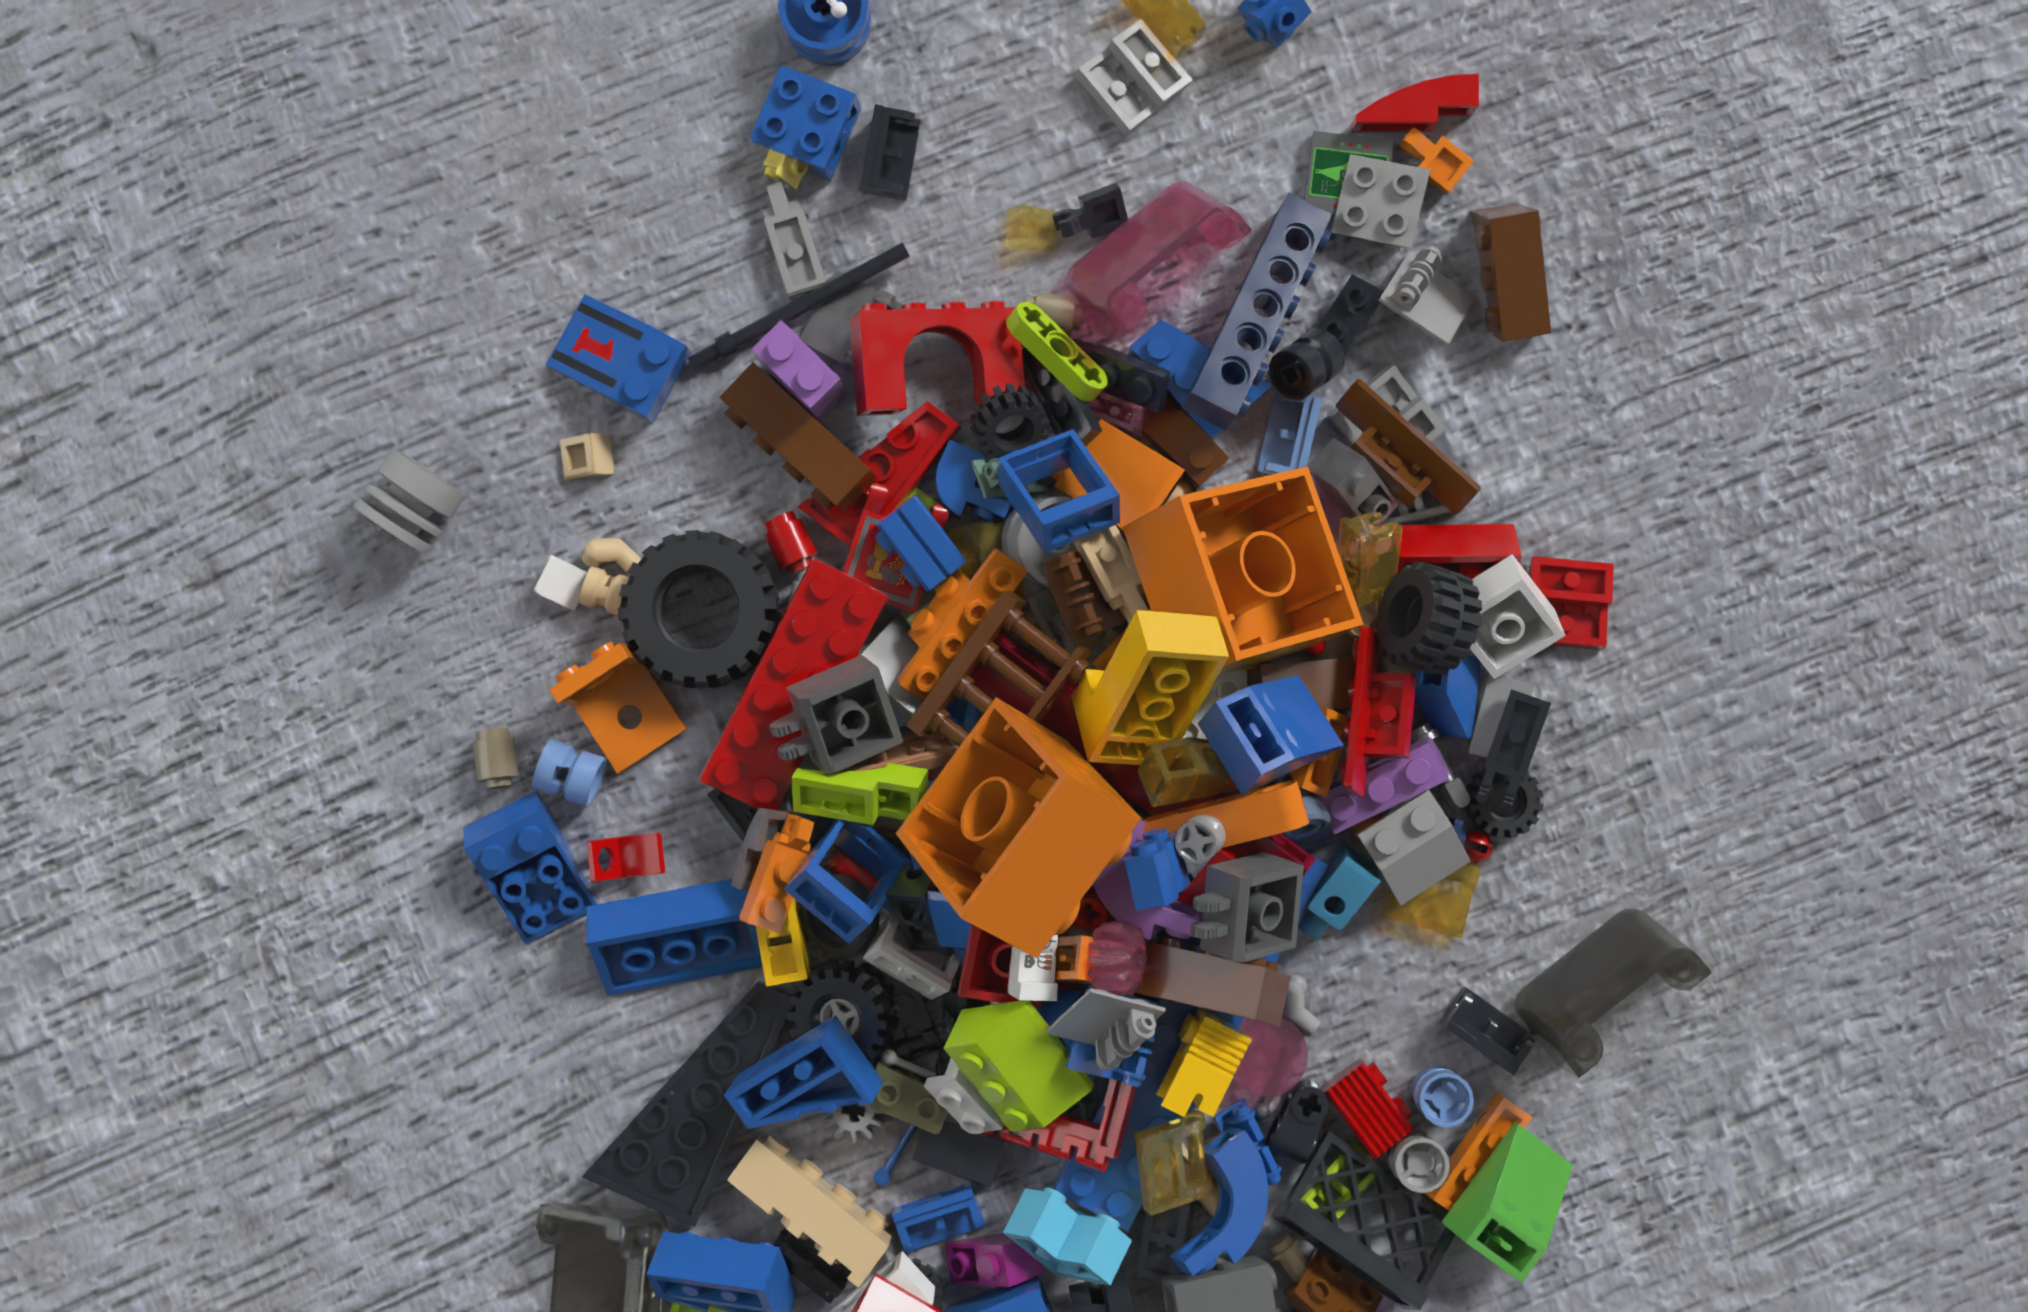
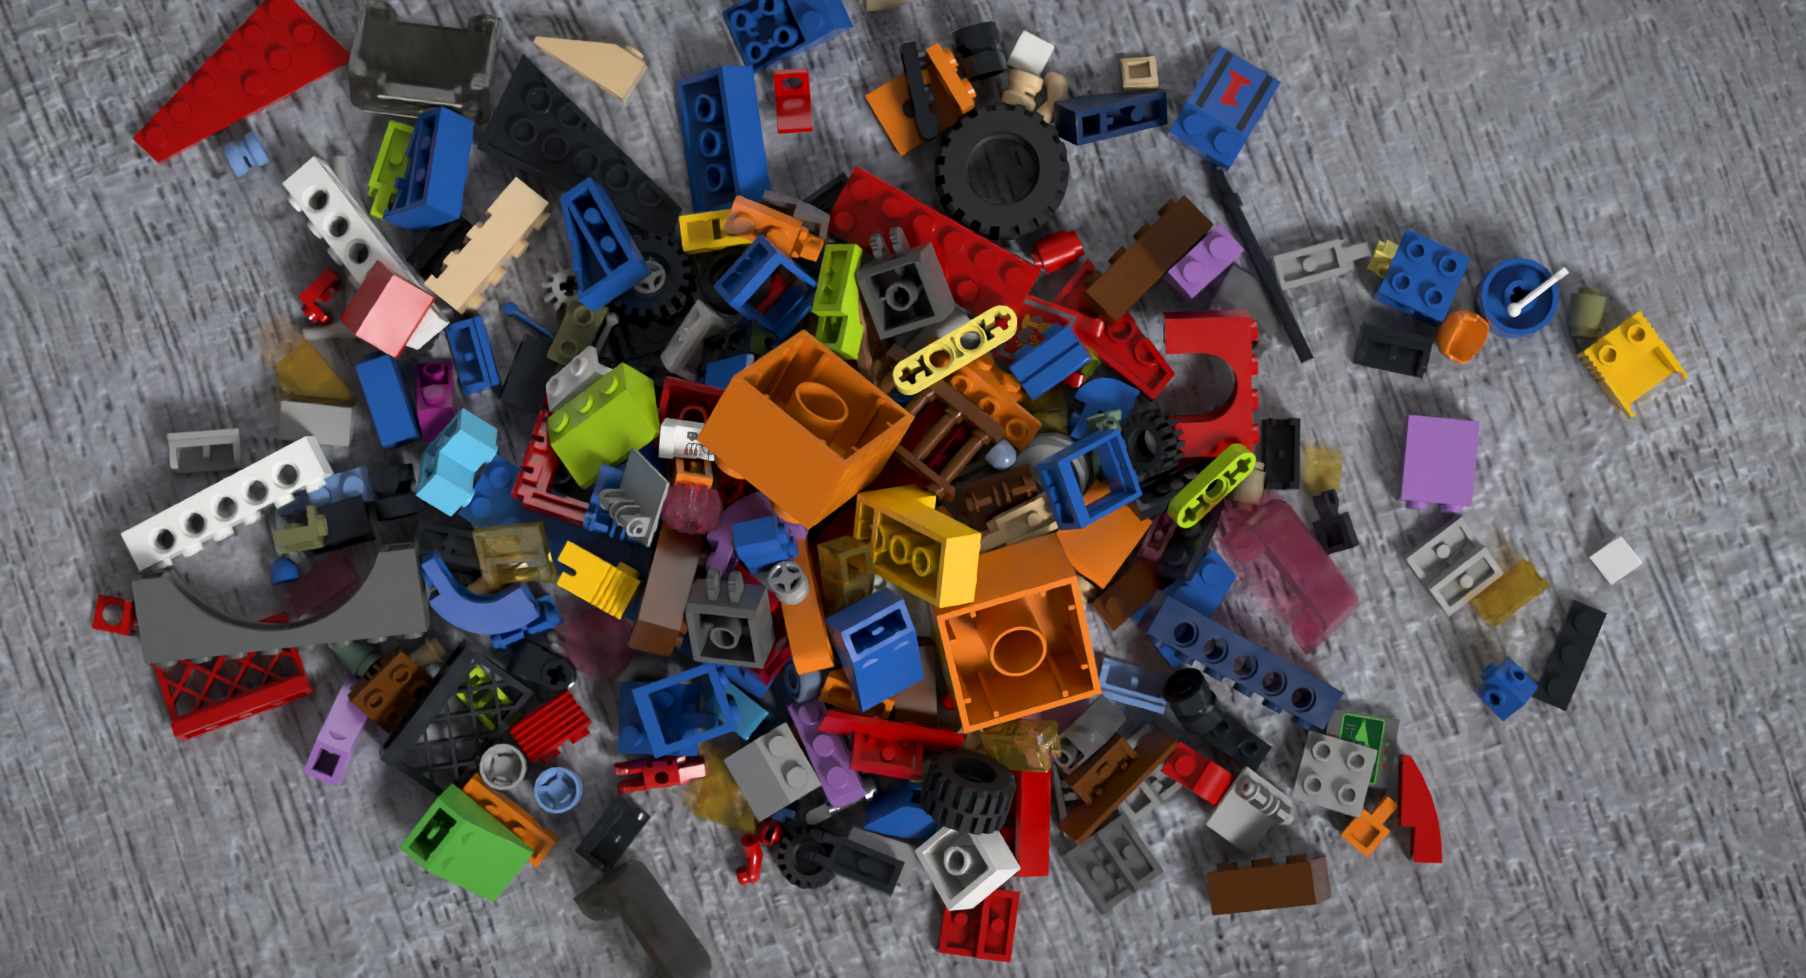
camera: 85 degrees right, 0 degrees up
medium blue wheel [532,738,607,808] -> none
none -> tan slope [533,36,647,103]
none -> red hinge [613,755,707,794]
none -> blue hinge [618,682,719,756]
none -> blue window [631,663,742,758]
none -> red arm [736,833,763,886]
none -> light yellow beam [893,305,1017,395]
none -> black hinge [899,41,940,142]
none -> black wheel [952,21,1008,82]
none -> sand blue hinge [985,439,1016,470]
none -> dark blue slope [1054,89,1168,146]
none -> flat silver slope [1061,813,1164,915]
none -> red brick [1160,741,1237,807]
none -> black hinge [1261,418,1301,491]
none -> medium lavender brick [1397,415,1479,513]
none -> orange hair [1435,309,1489,364]

